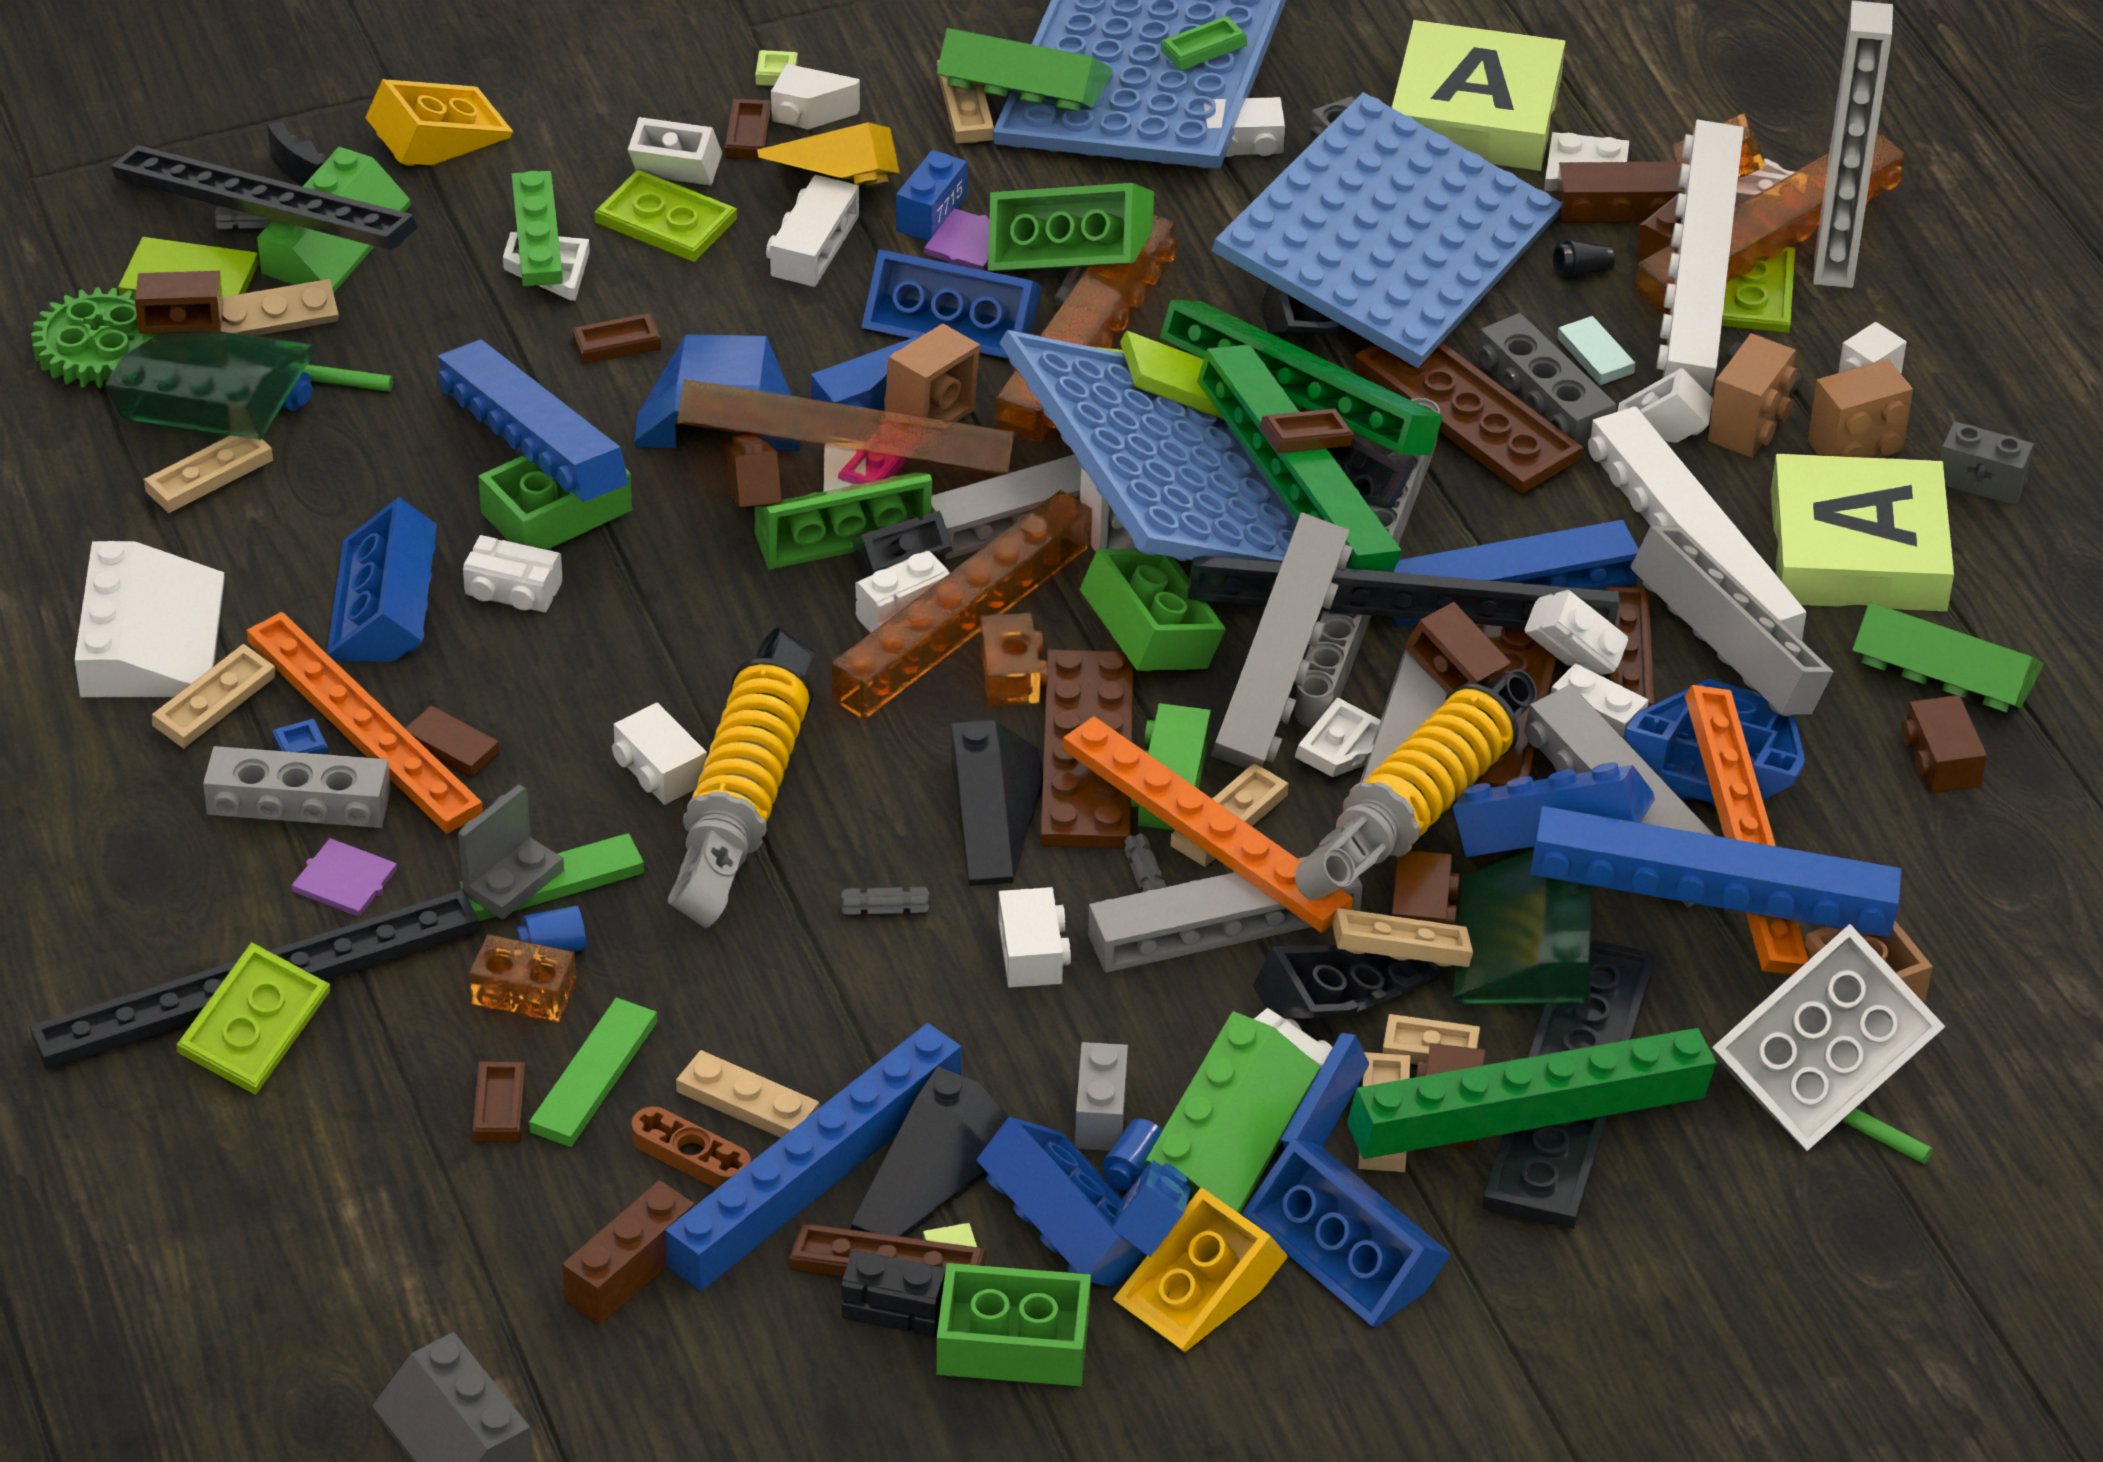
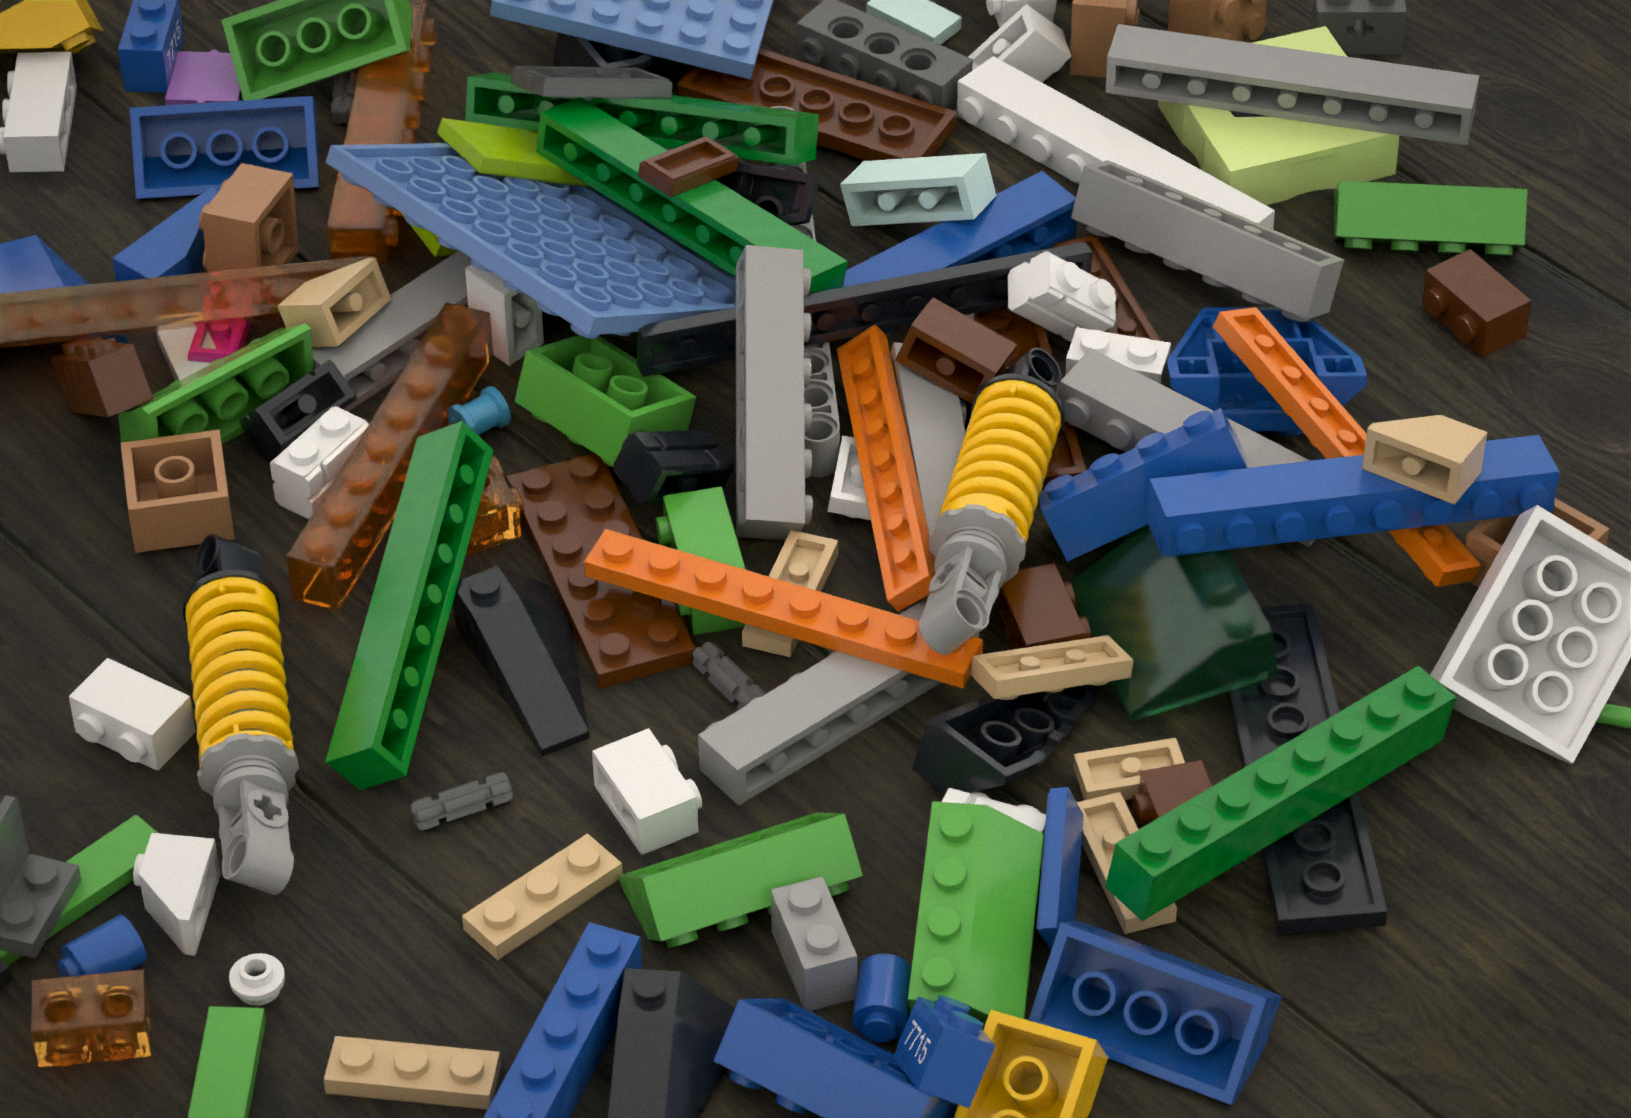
camera: 20 degrees left, 0 degrees up
none -> medium nougat brick [121,429,235,553]
none -> white slope [133,833,221,956]
none -> white plate [229,953,285,1006]
none -> tan slope [278,258,391,347]
none -> green brick [325,421,494,790]
none -> dark azure bush [446,386,511,435]
none -> tan plate [462,833,623,960]
none -> dark grey tile [510,66,672,98]
none -> black brick [613,429,734,504]
none -> bright green slope [618,812,863,948]
none -> orange plate [837,324,936,612]
none -> light aqua brick [840,153,996,226]
none -> light grey brick [1106,24,1479,145]
none -> tan slope [1362,415,1487,504]

